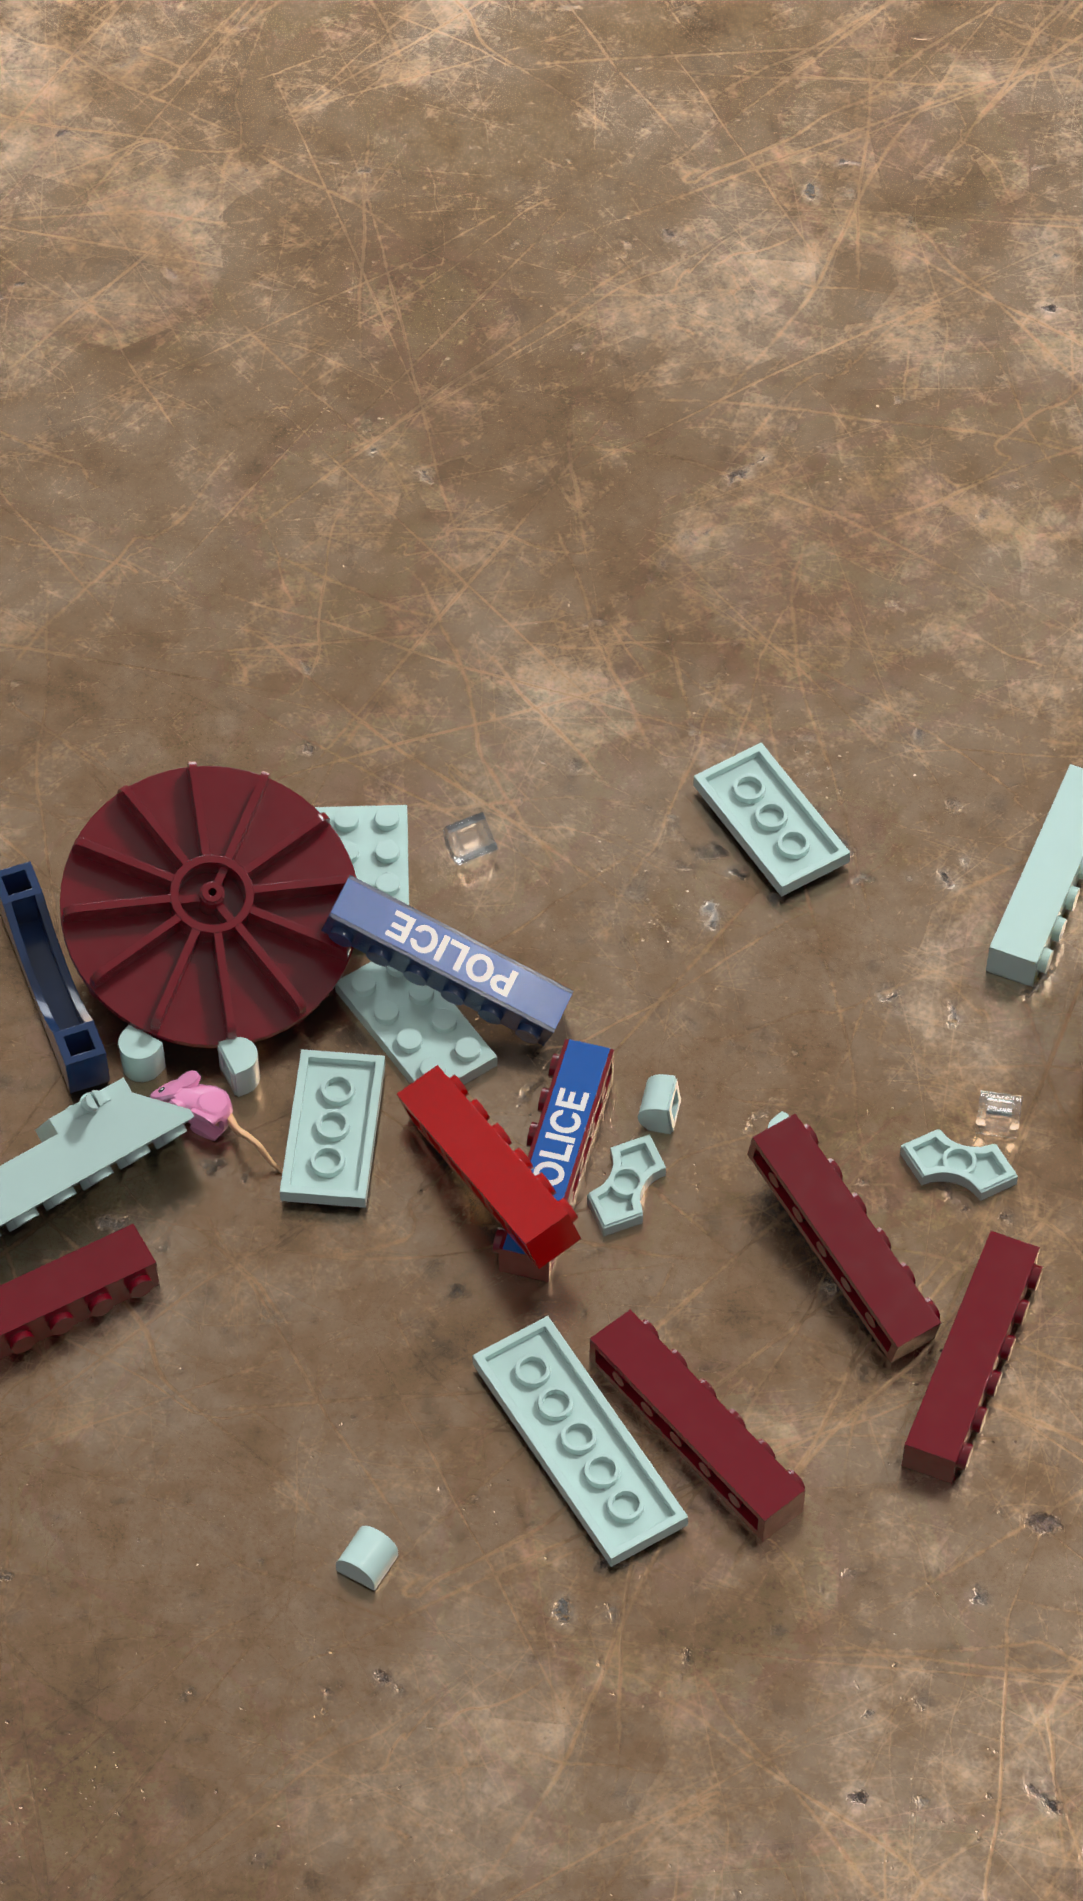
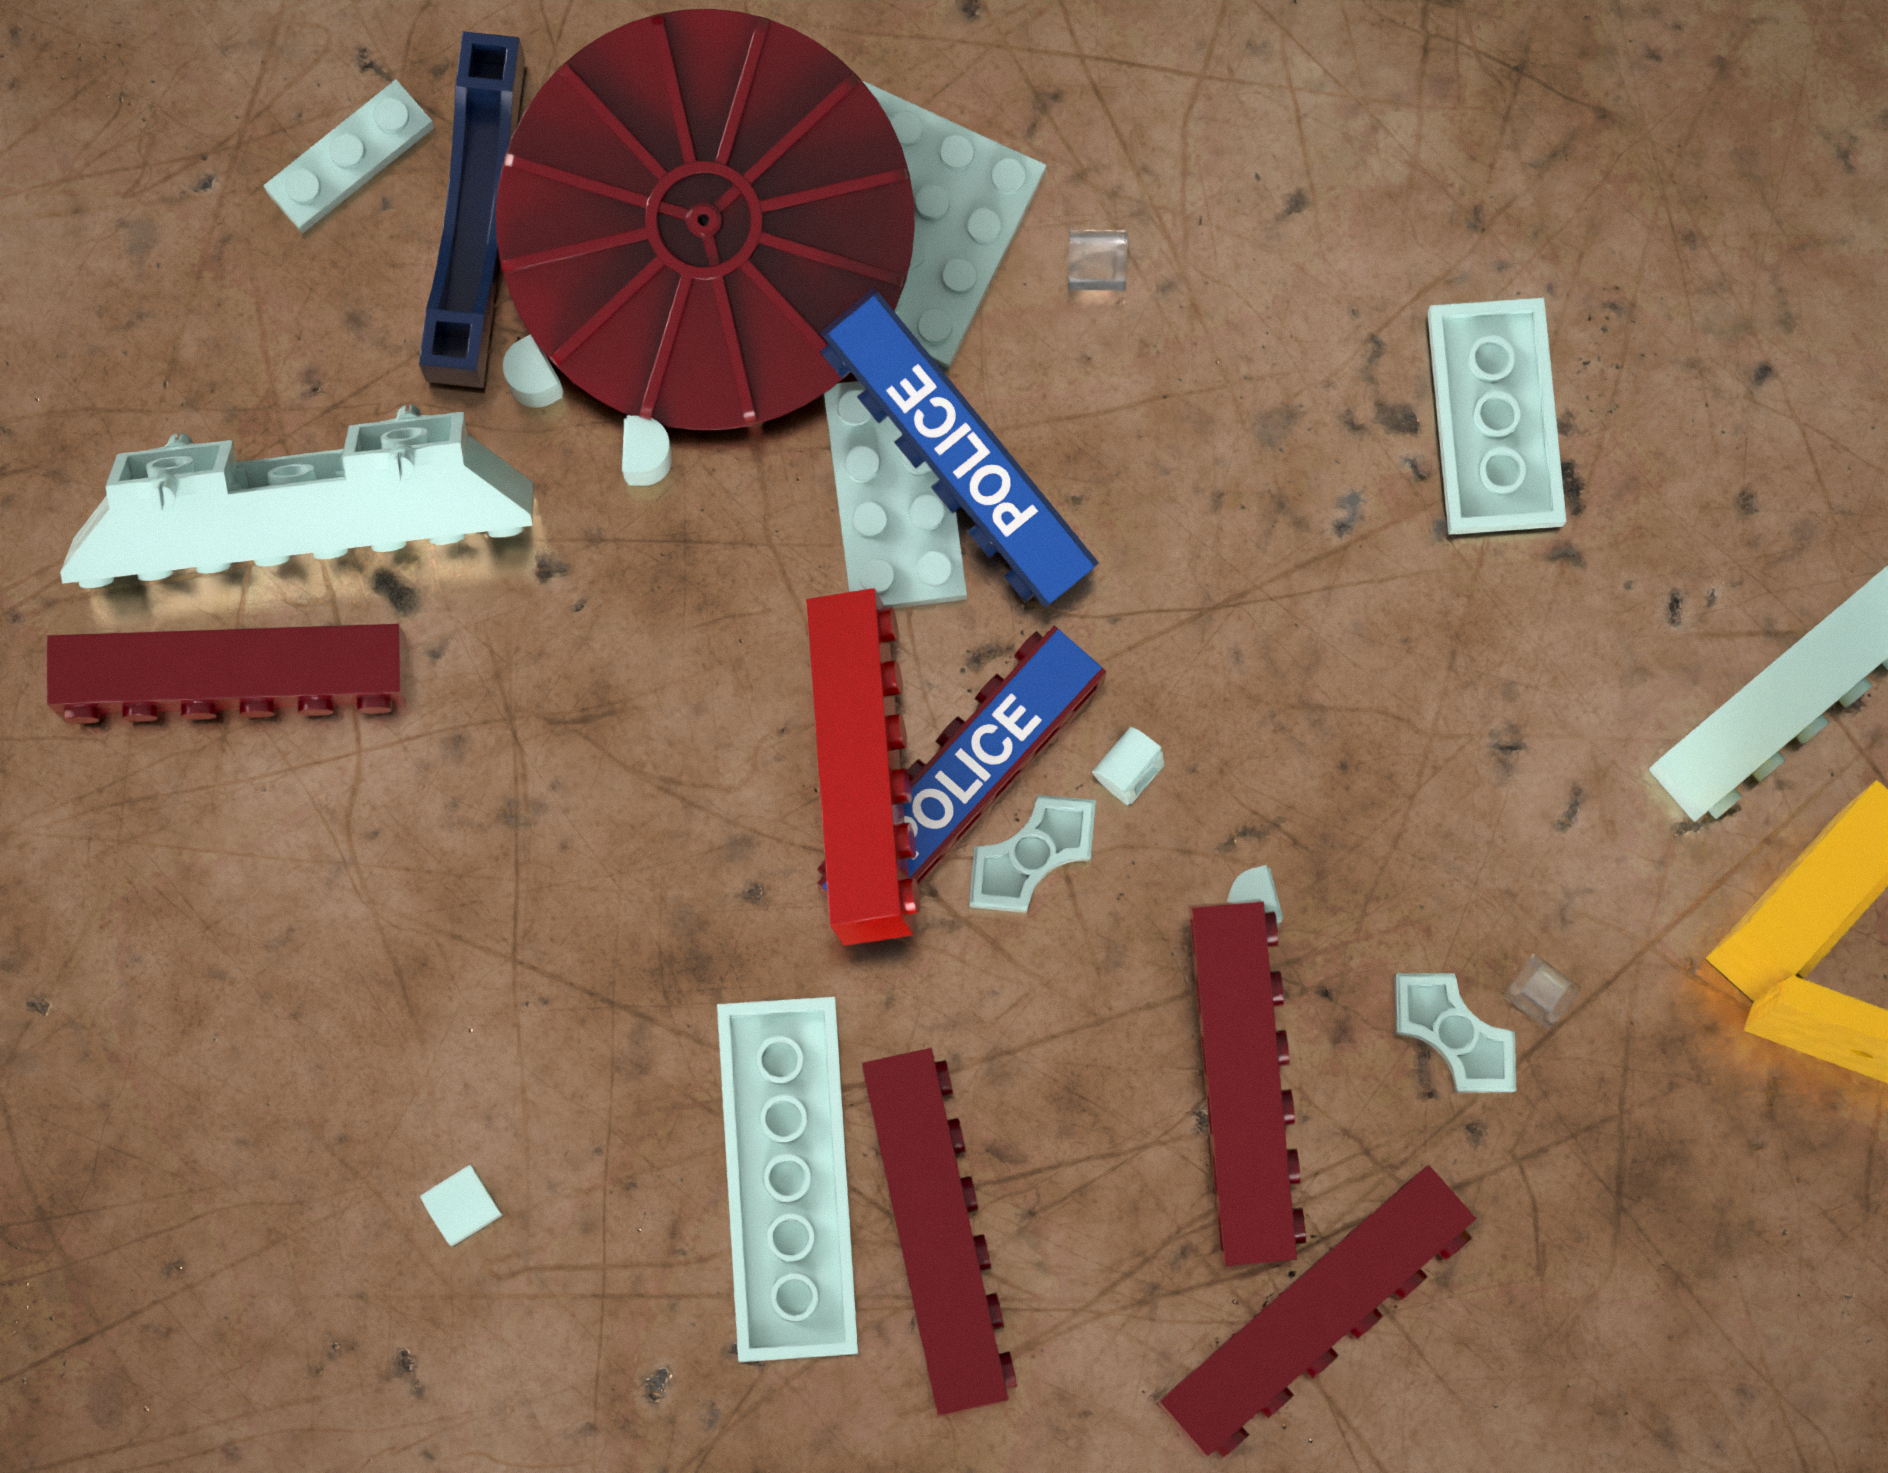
camera: 25 degrees right, 25 degrees up
bright pink animal [150,1070,283,1173] -> none
light aqua plate [280,1049,386,1208] -> none

